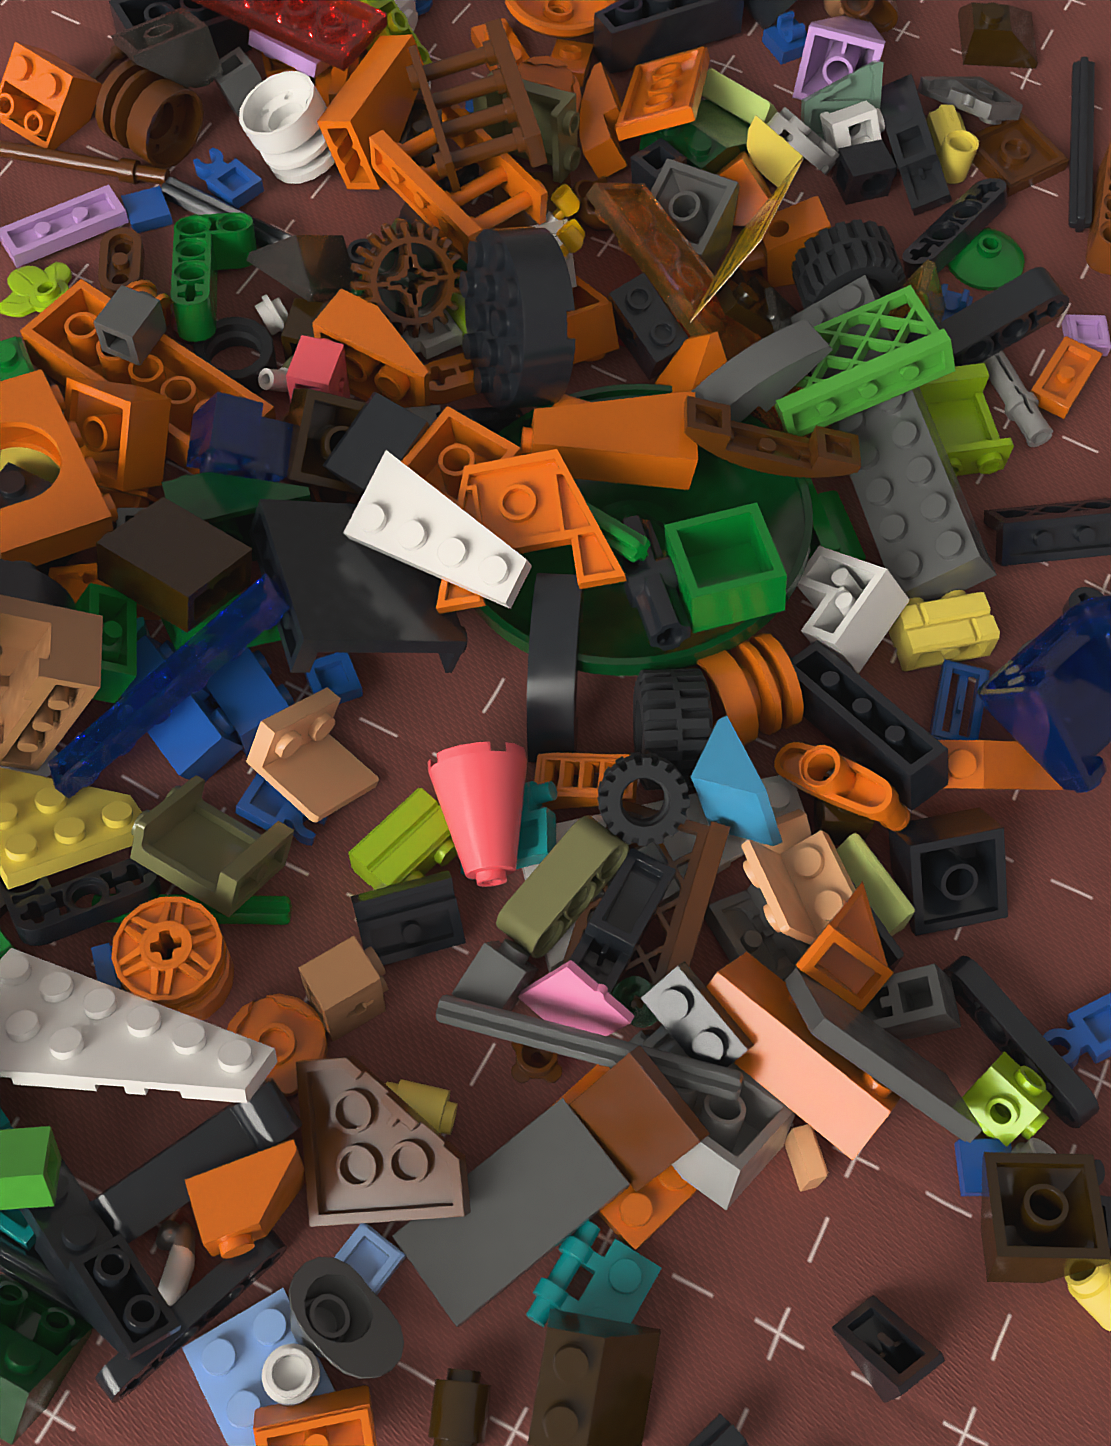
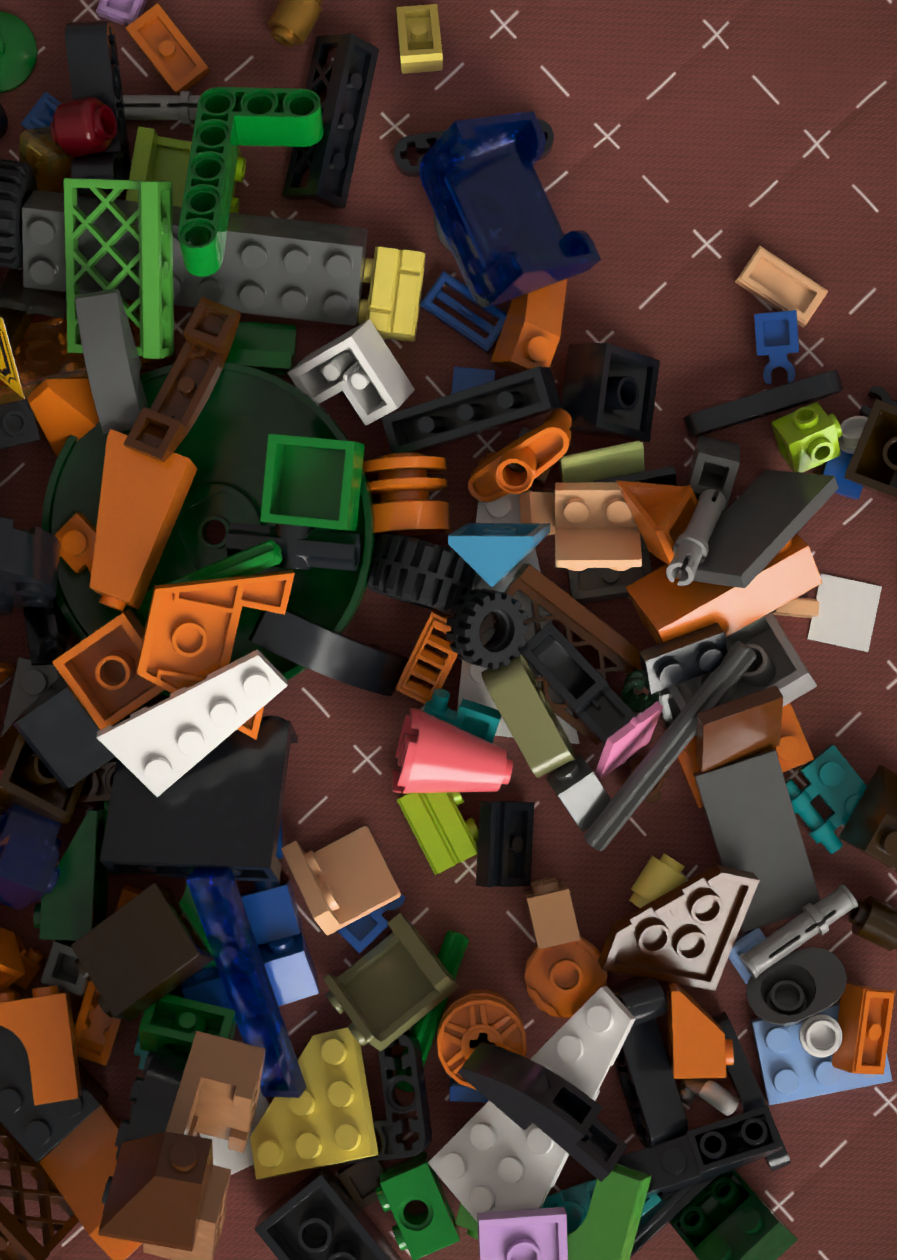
camera: 65 degrees left, 25 degrees up
none -> dark red head [50,97,117,157]
none -> green beam [178,87,324,277]
none -> black slope [457,1042,628,1182]
none -> light grey pin [666,489,726,586]
none -> light grey pin [739,884,858,978]
none -> white sticker [807,573,882,652]

